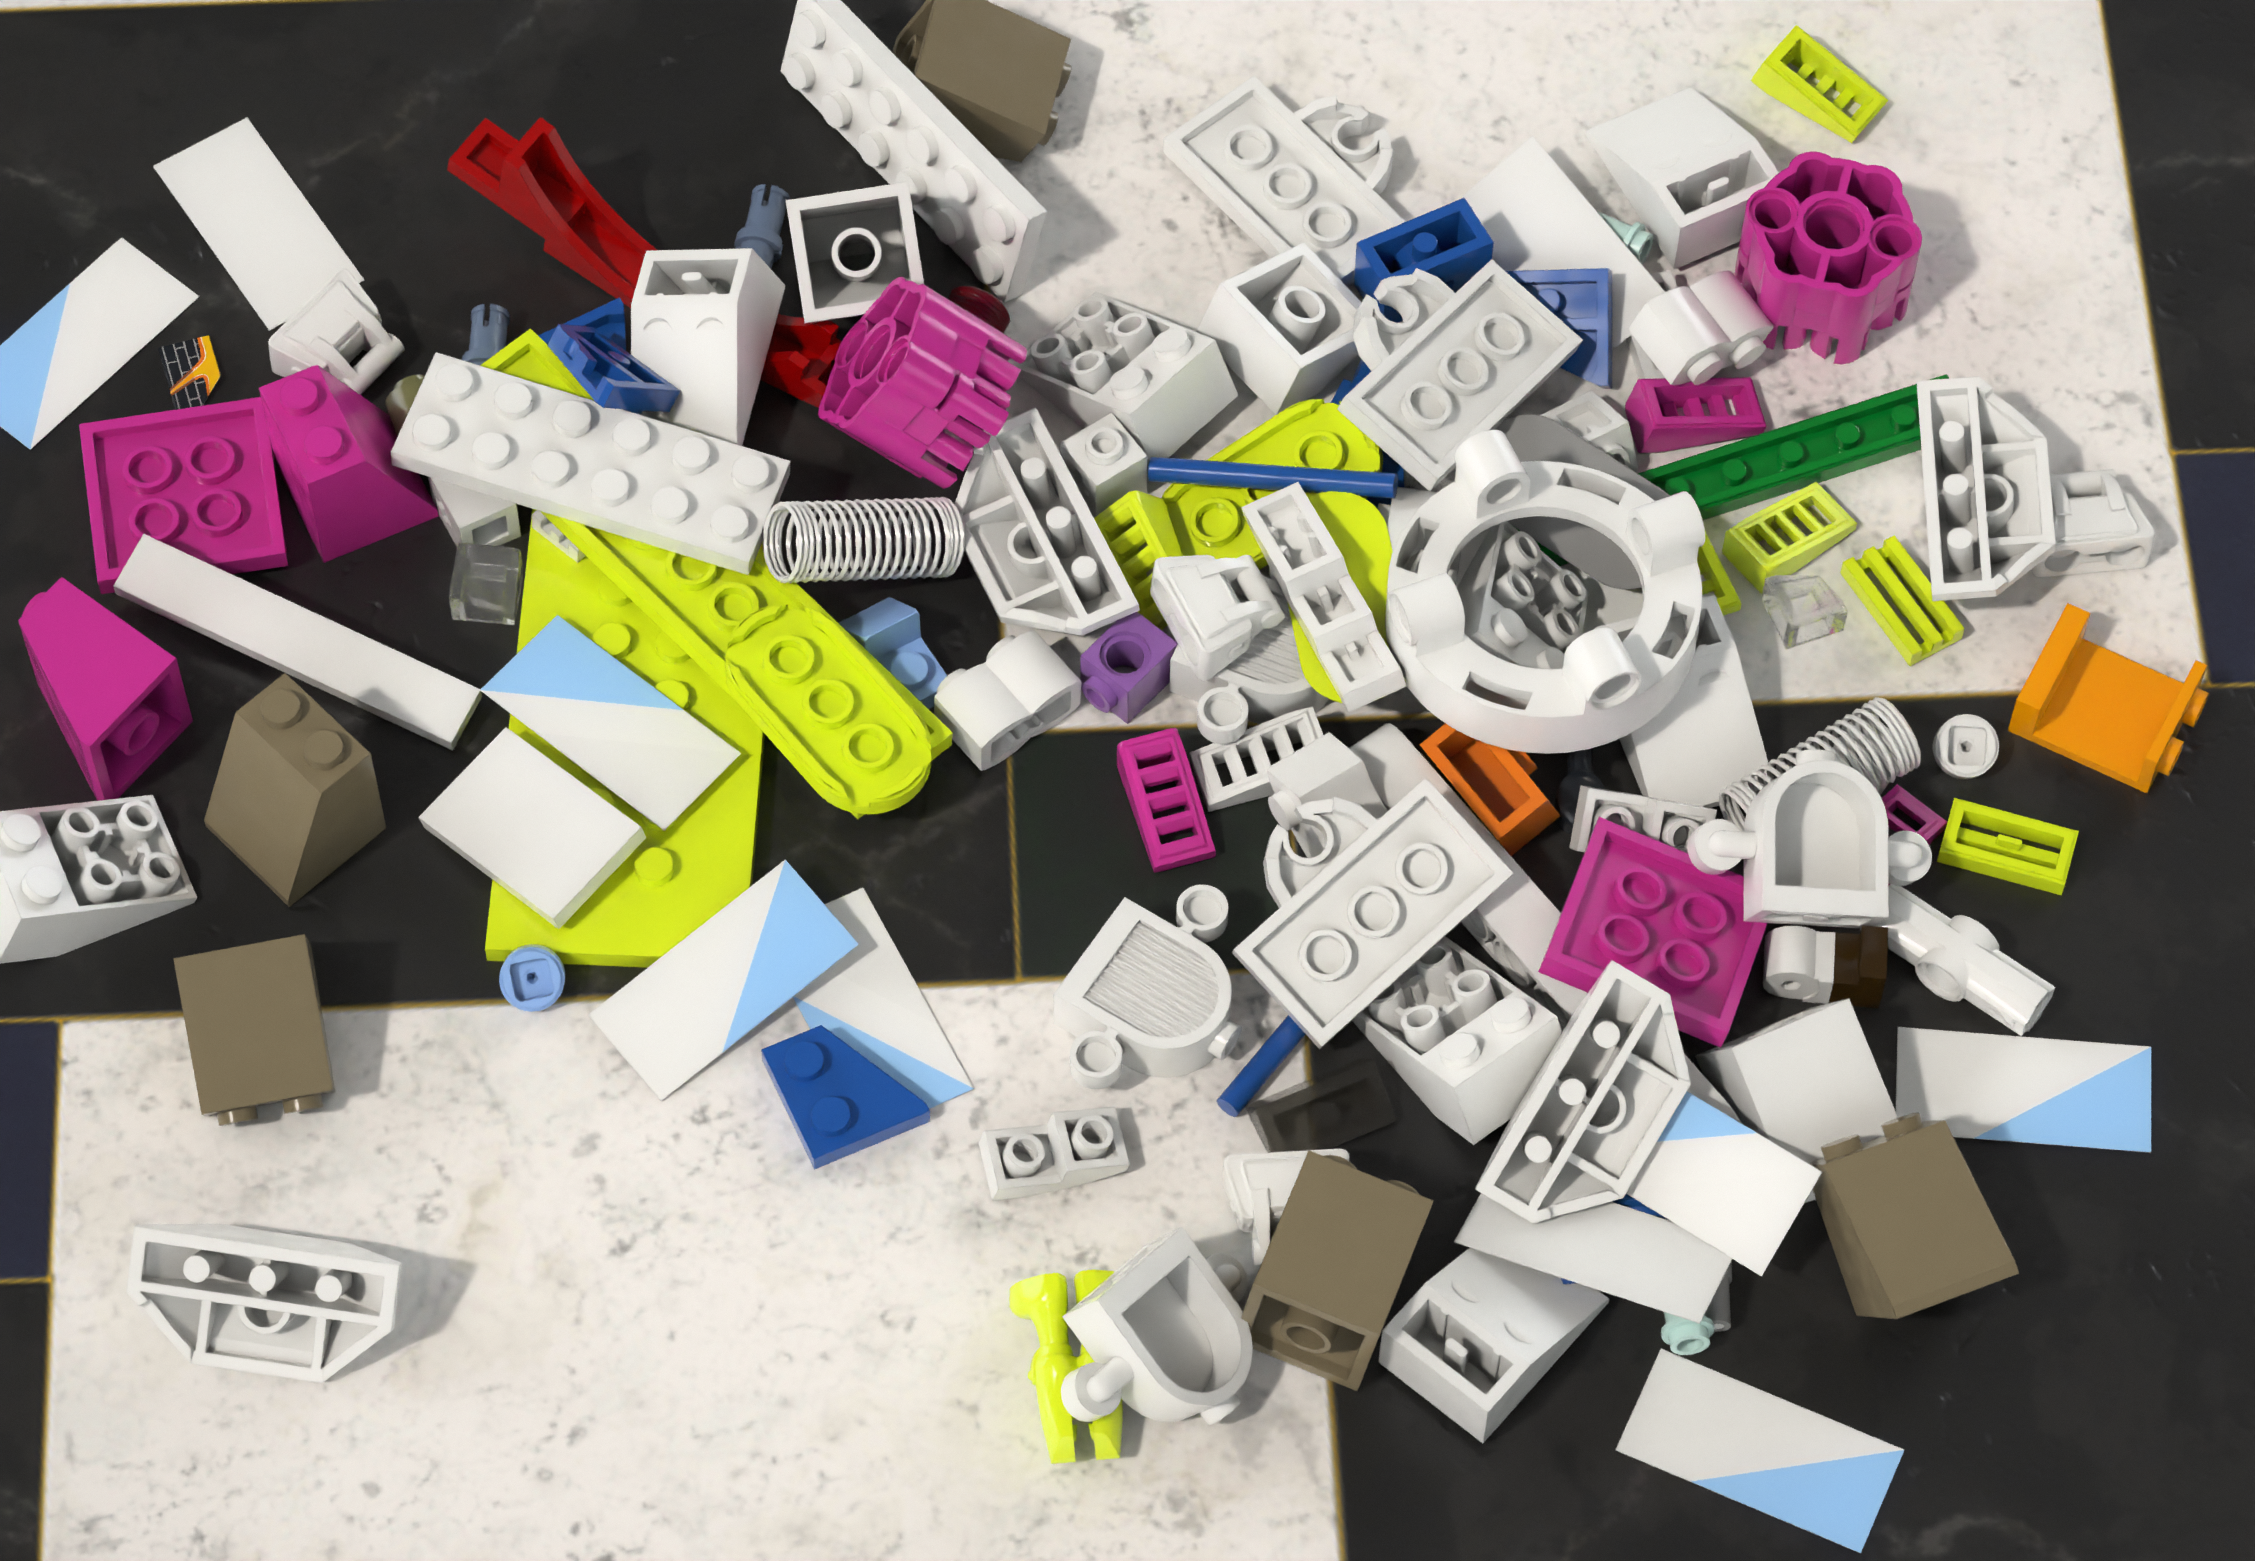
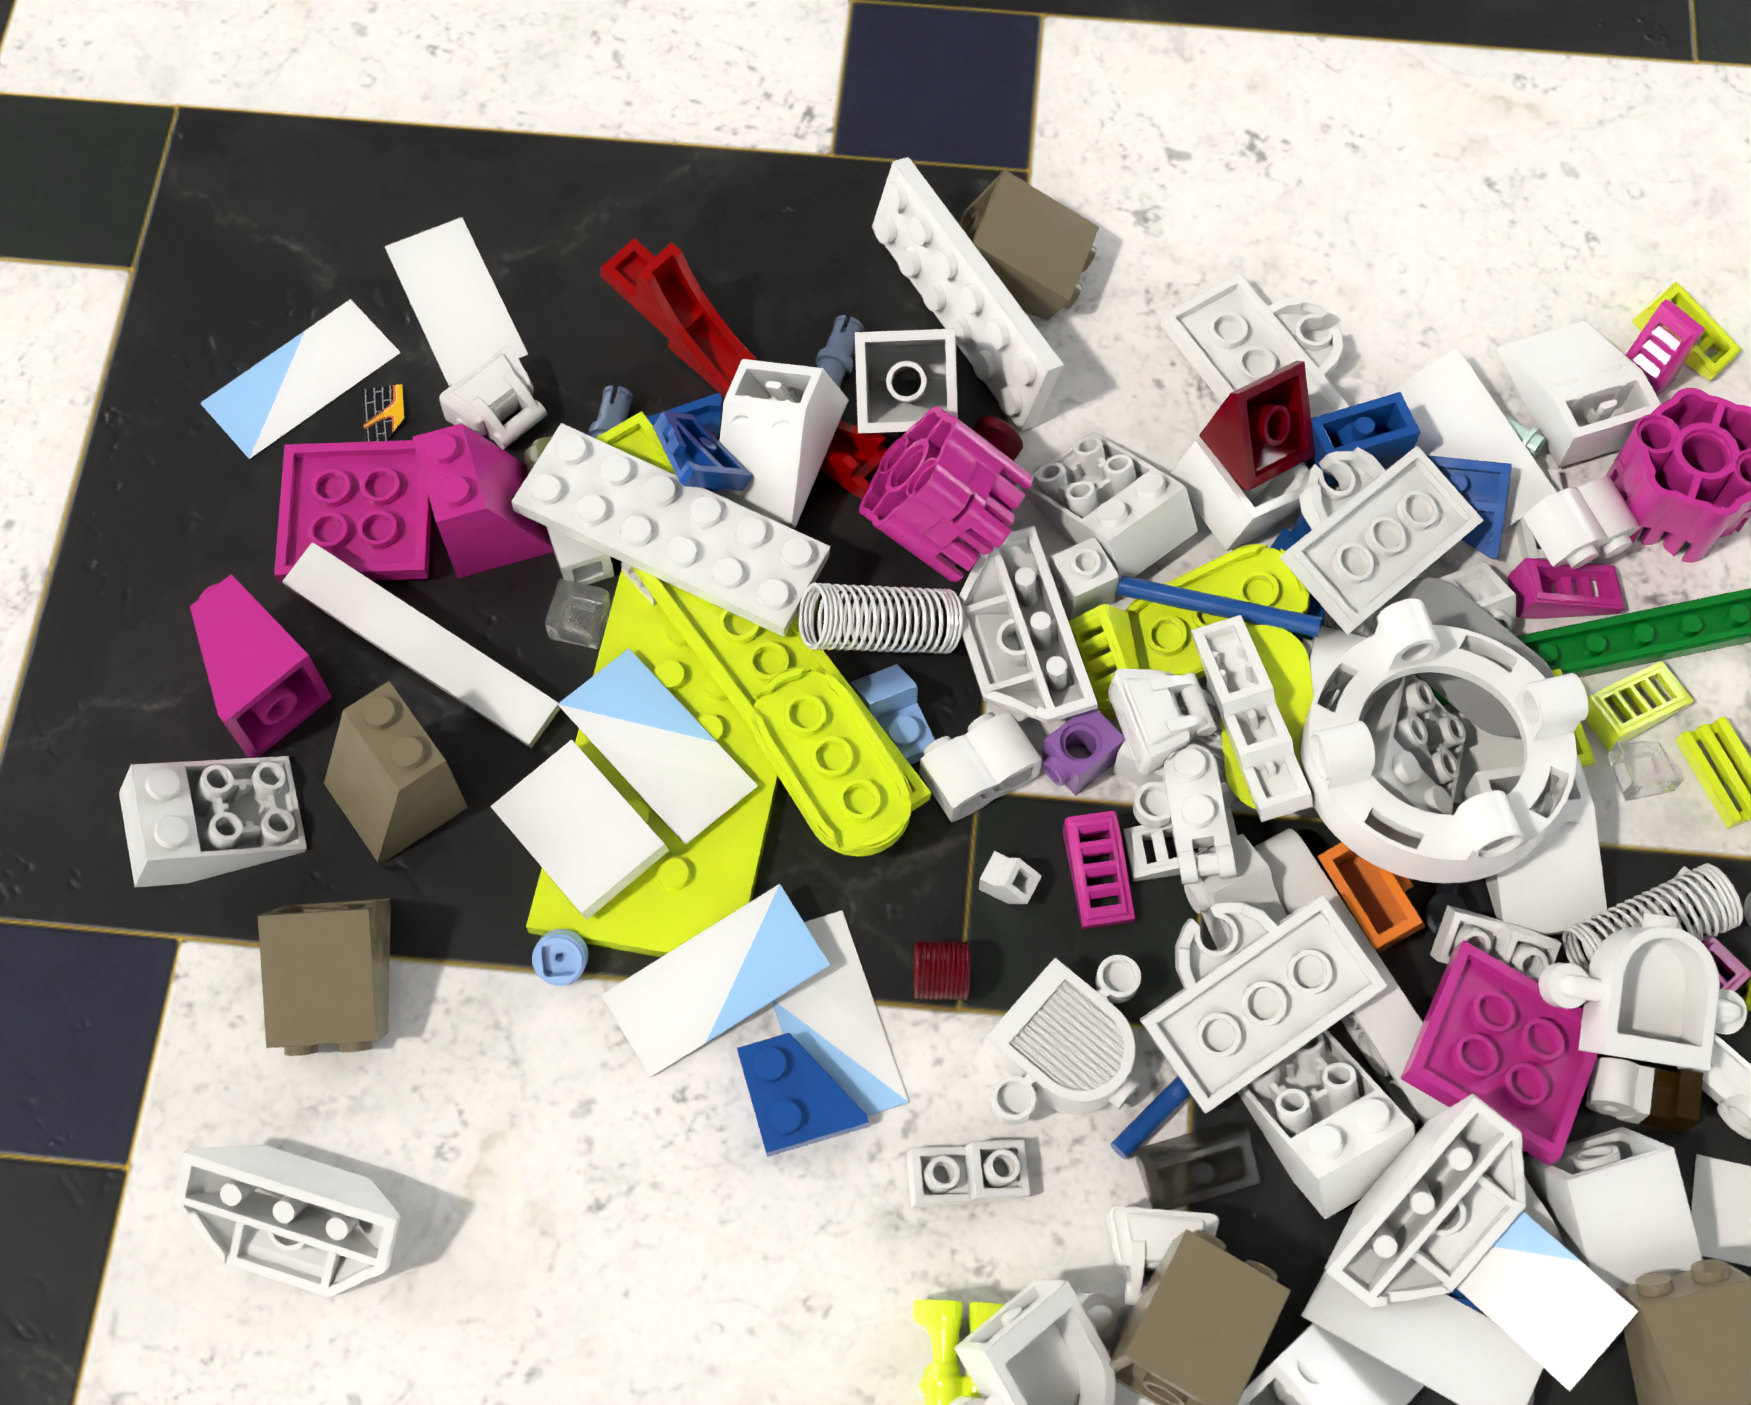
camera: 10 degrees right, 5 degrees up
none -> dark red piece [914,940,970,1001]
none -> white piece [979,851,1042,904]
none -> white plate [1163,744,1237,885]
none -> dark red slope [1199,361,1315,490]
none -> dark pink slope [1625,299,1705,396]

